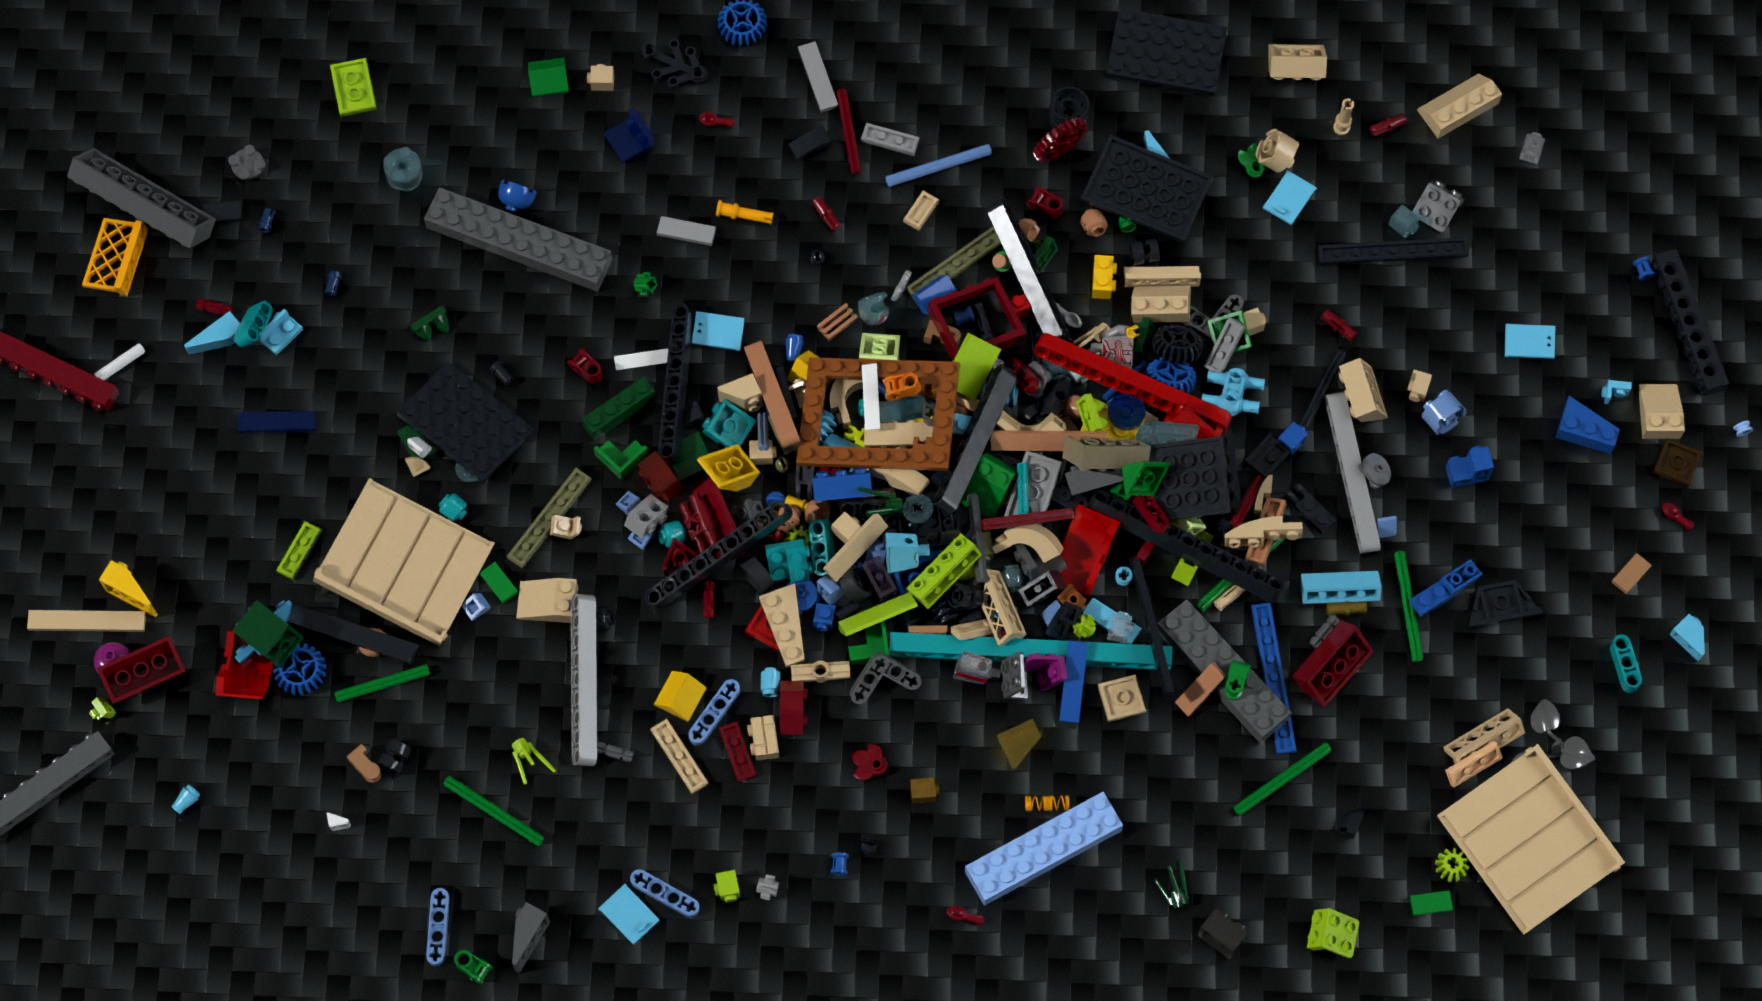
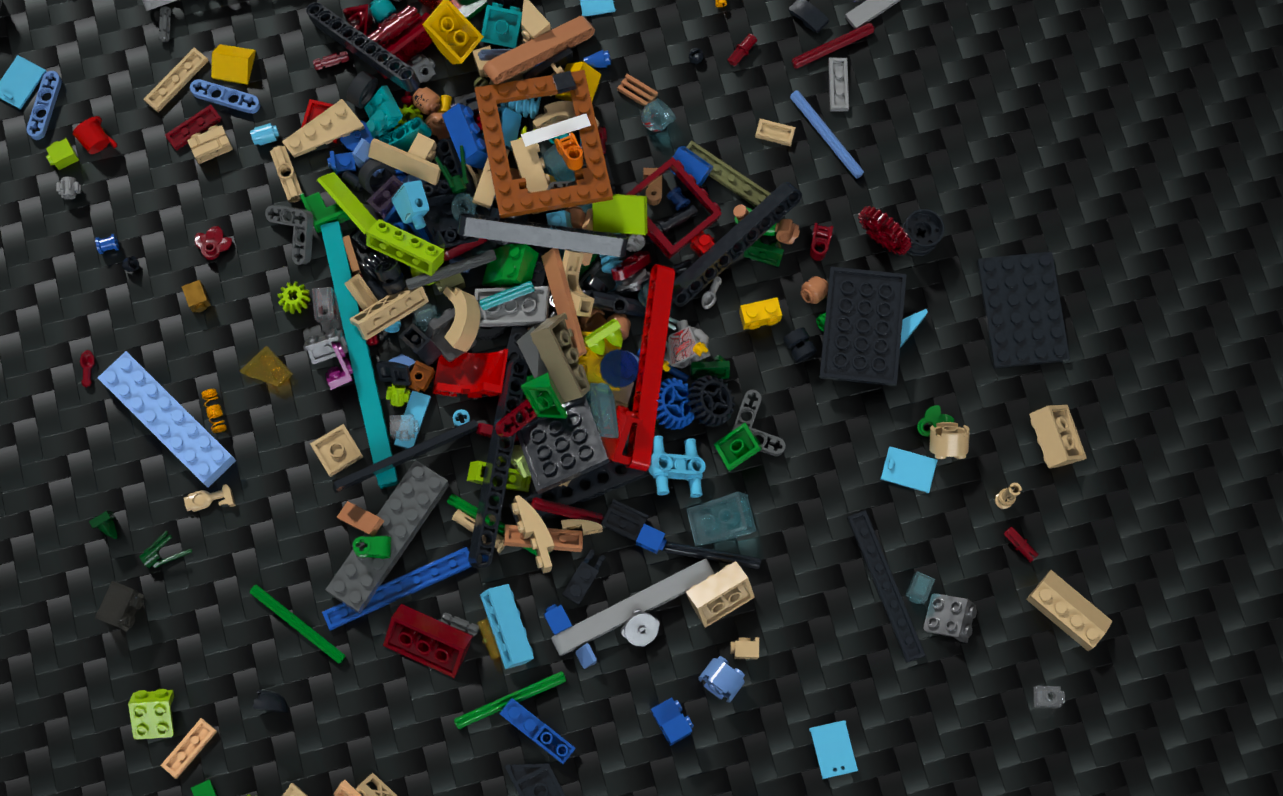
camera: 70 degrees right, 5 degrees up
blue tile [766,492,785,507] -> none
dark red brick [780,681,808,735] -> none
yellowish green slope [859,333,900,361] -> none
light grey piece [891,270,912,301] -> none
dark red axle [981,508,1074,531] -> none
blue slope [1059,640,1088,724] -> none
tan plant [1073,322,1110,347] -> none
tan fence [1124,266,1201,287] -> none
tan slope [1131,285,1191,323] -> none
light grey tile [1204,317,1246,373] -> none
tan brick [1243,307,1266,336] -> none
dark red pin [1321,309,1358,341] -> none
none -> red hat [73,116,117,154]
none -> dark green tile [89,511,117,540]
none -> light nougat tile [160,718,217,779]
none -> tan piece [184,484,236,512]
none -> lime gear [278,281,311,314]
none -> blue brick [544,604,572,635]
none -> black tile [552,71,576,94]
none -> clear light blue slope [687,492,756,546]

